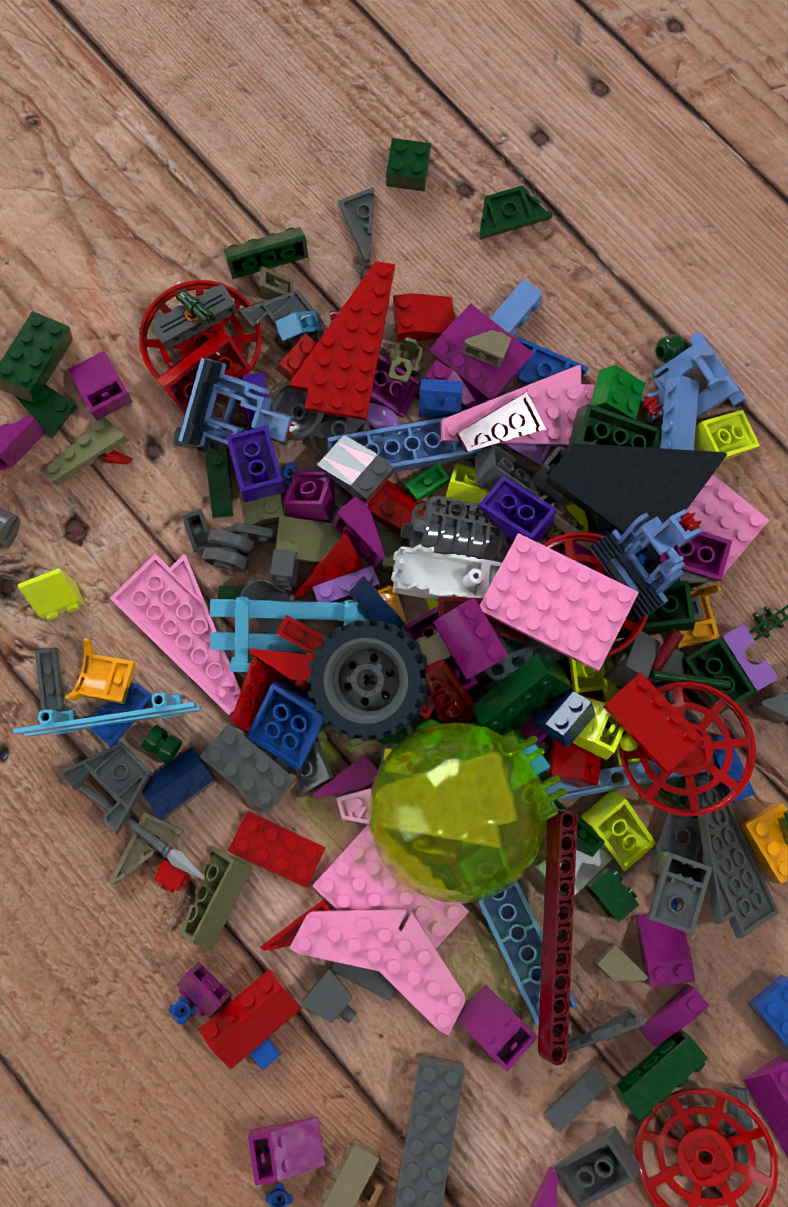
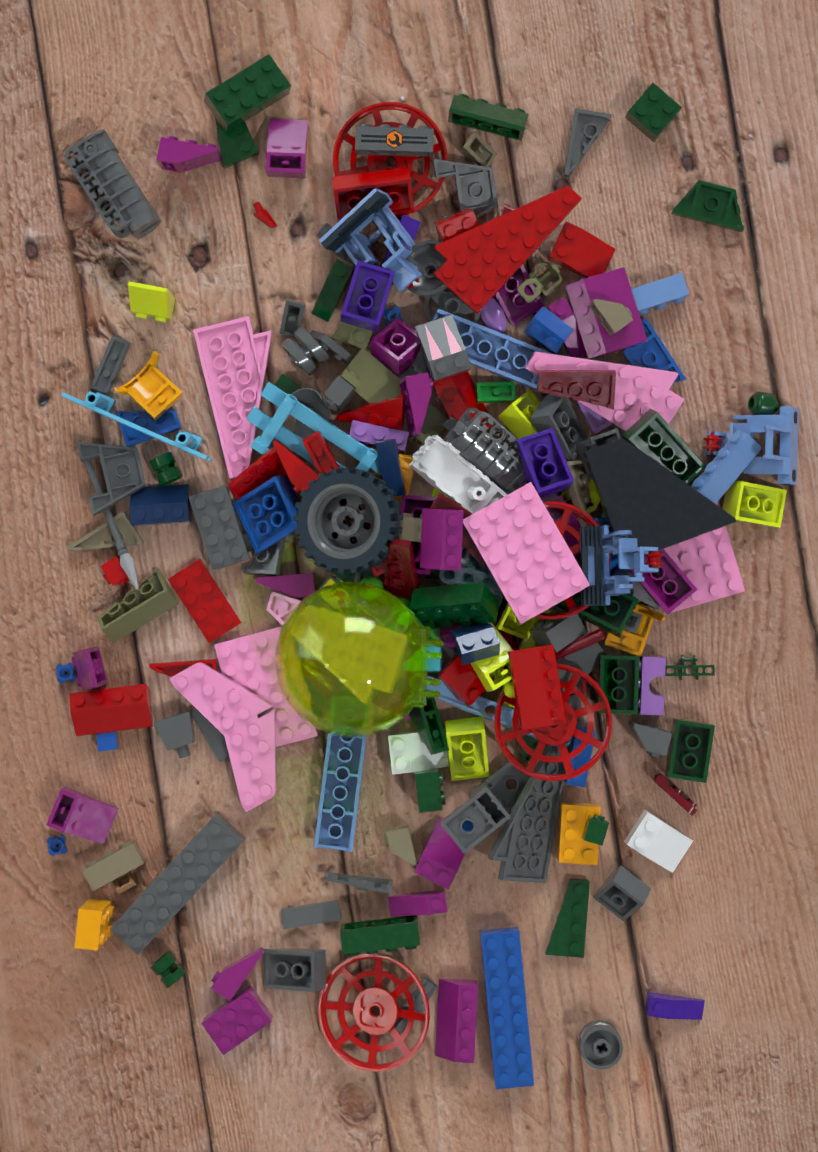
camera: 40 degrees right, 10 degrees up
olive wing [42,416,129,486] -> none
dark green pin [176,288,214,324] -> none
dark azure slope [275,310,322,341] -> none
magenta slope [457,984,538,1072] -> none
dark red beam [538,808,577,1066] -> none
green brick [590,365,646,420] -> none
dark green bar [650,670,731,689] -> none

